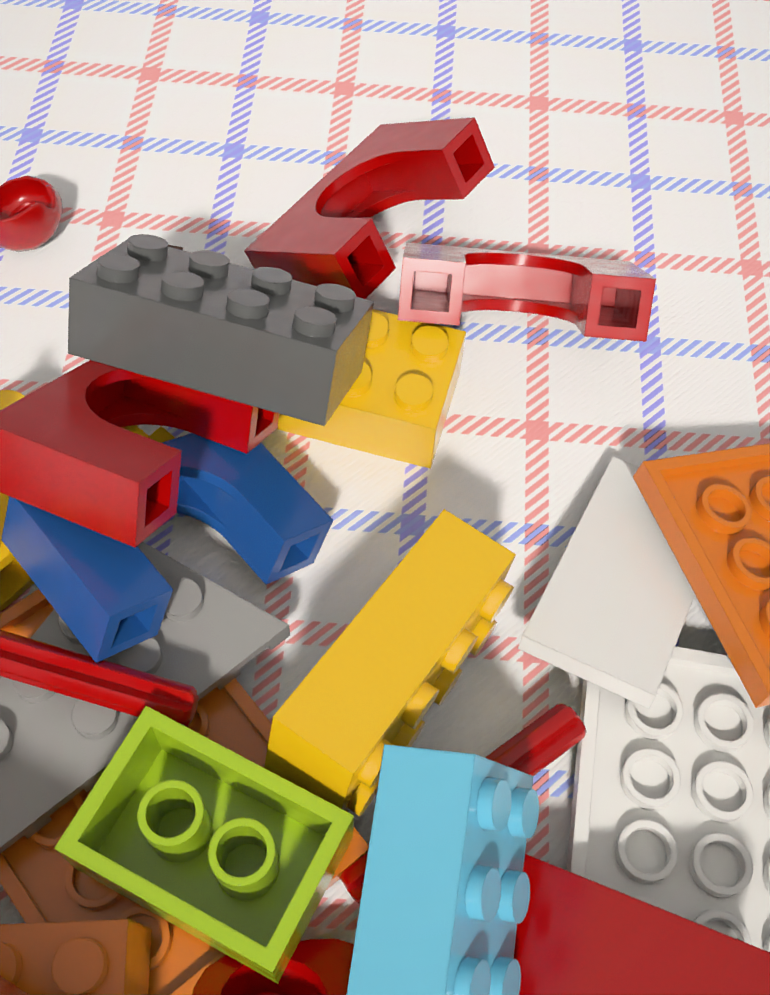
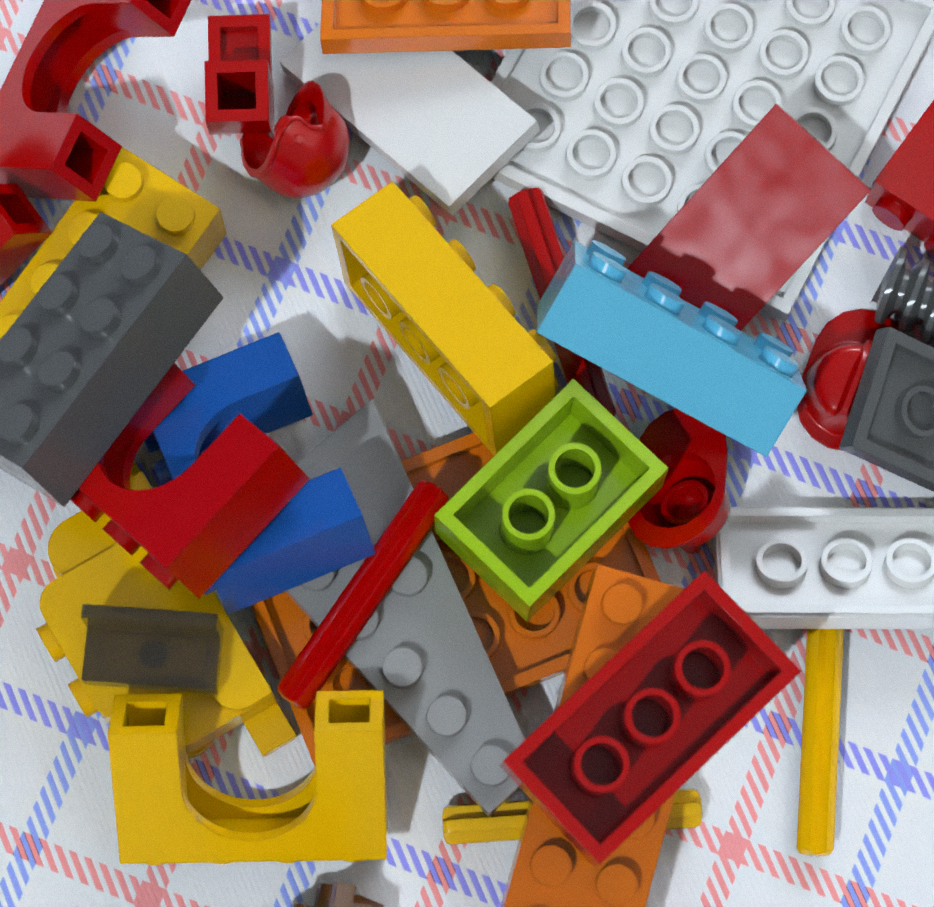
camera: 70 degrees left, 15 degrees up
none -> red brick [204,14,274,135]
none -> red helmet [239,80,350,198]

